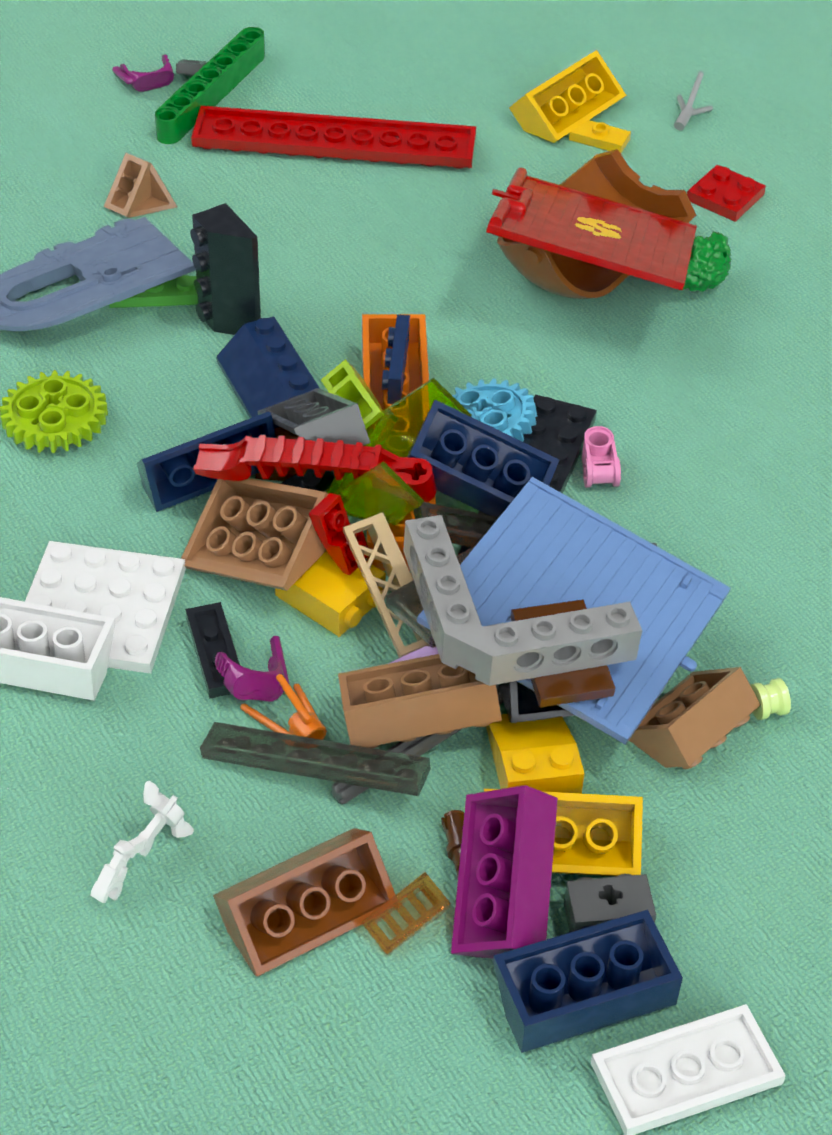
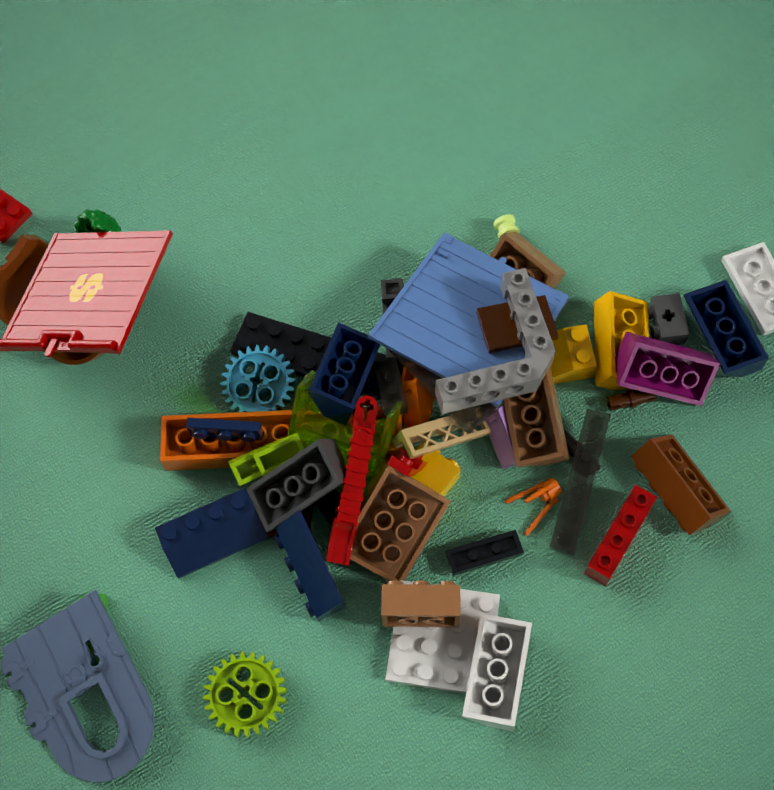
camera: 85 degrees left, 20 degrees up
white piece [90,781,194,903] -> none
black slope [190,203,261,335] -> none
magenta helmet [215,635,290,702] -> none
clear orange slope [361,872,451,955] -> none
bright pink piece [581,426,621,488] -> none
none -> medium nougat brick [381,580,460,628]
none -> red brick [584,484,657,587]

